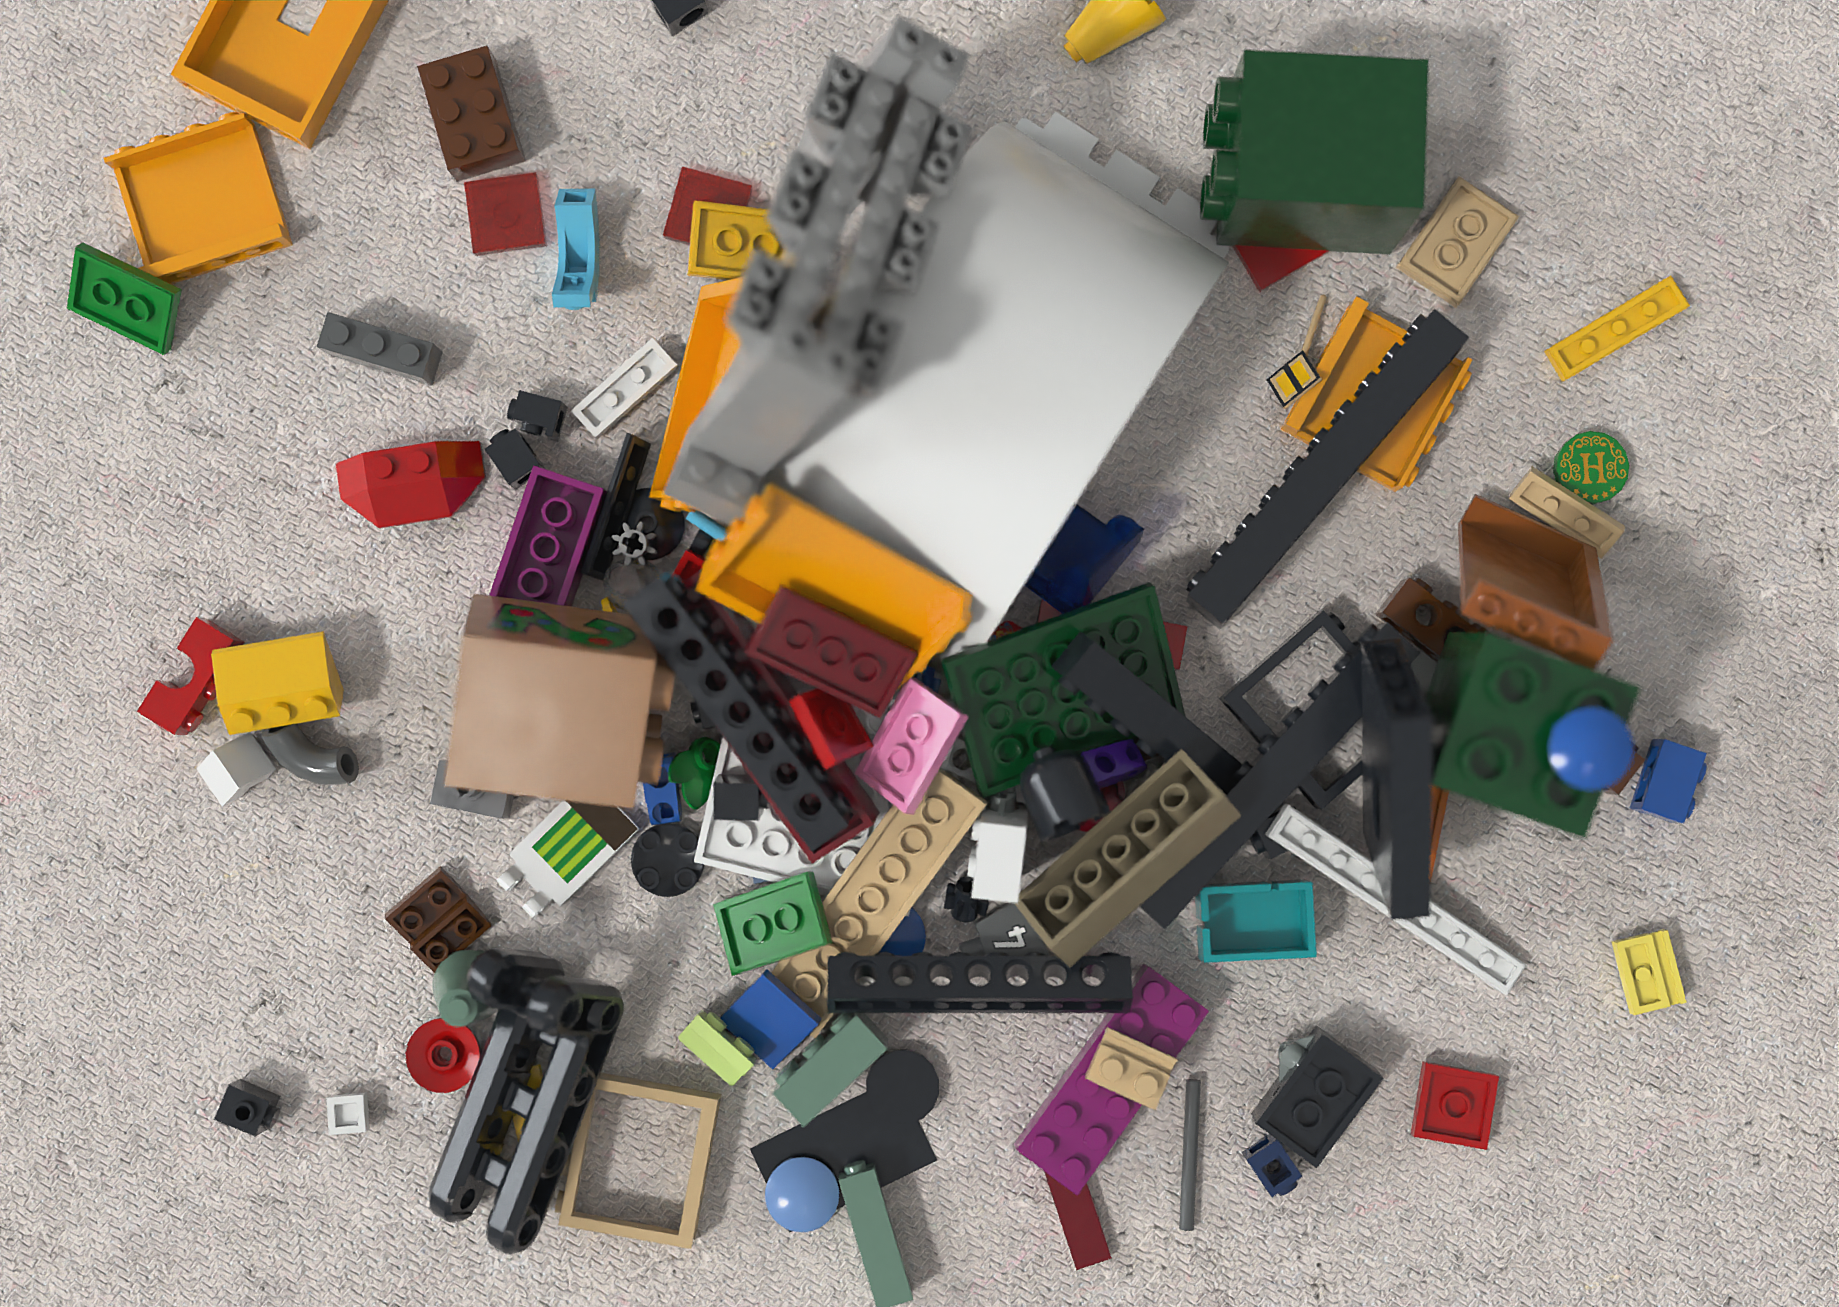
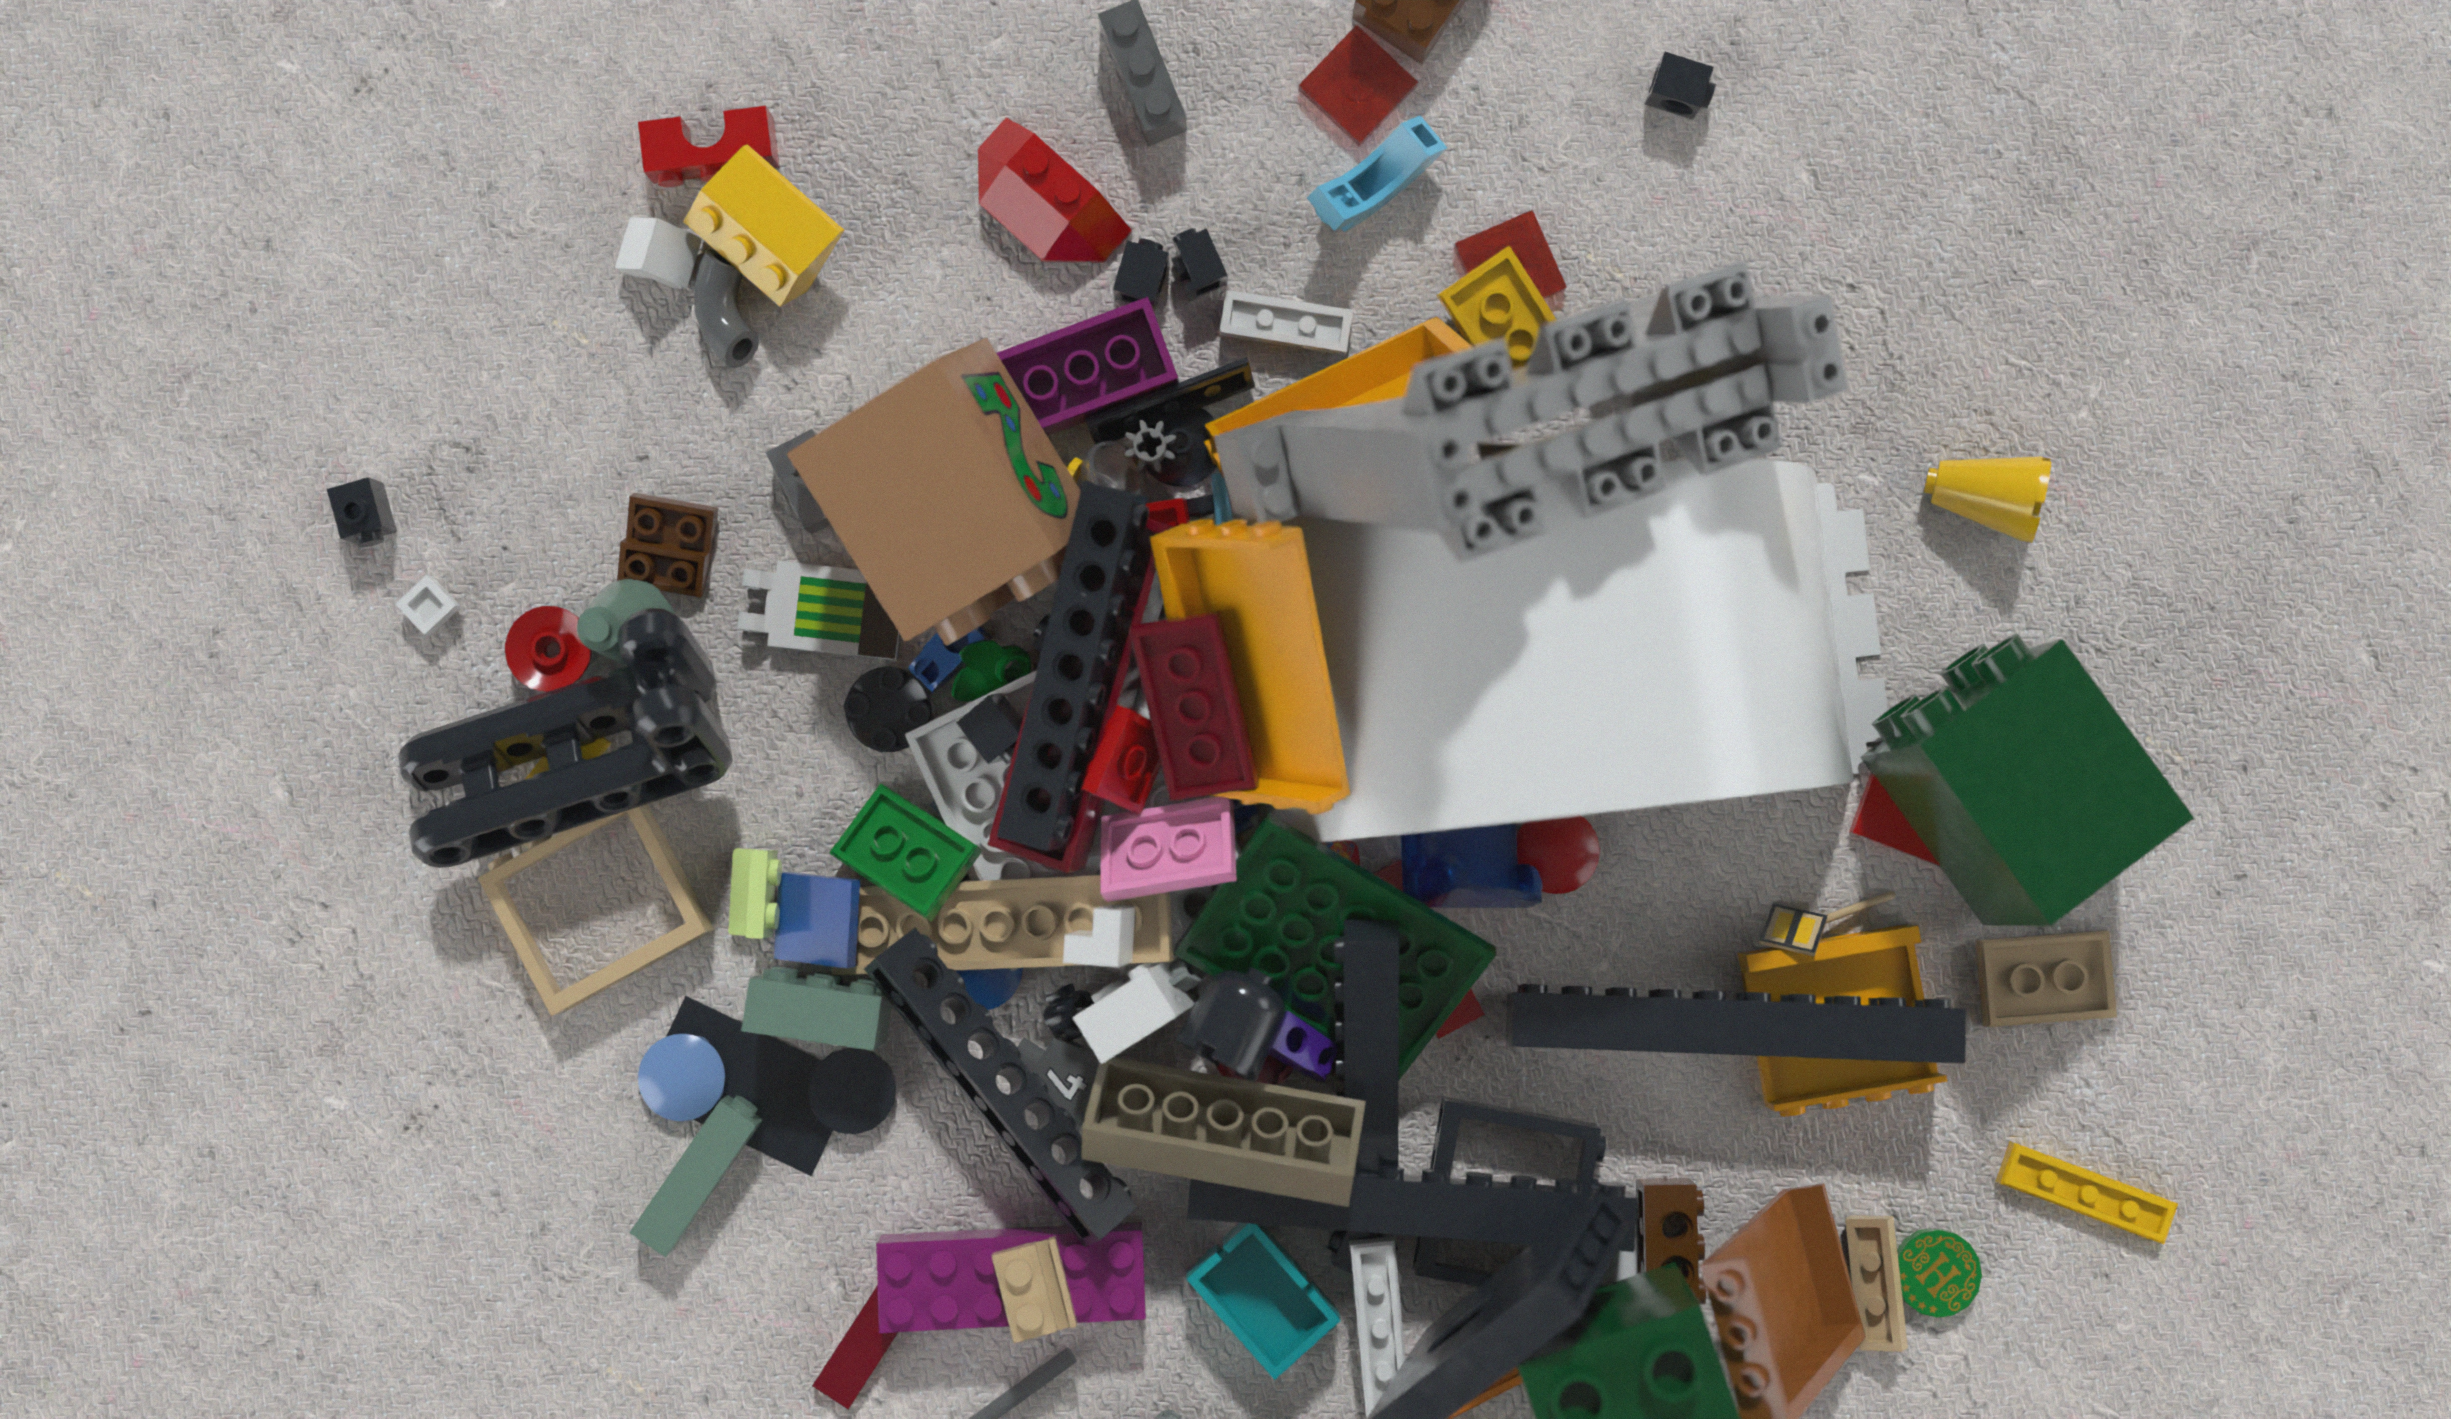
camera: 50 degrees right, 0 degrees up
none -> white piece [1063,904,1135,967]
none -> red dish [1514,815,1600,894]

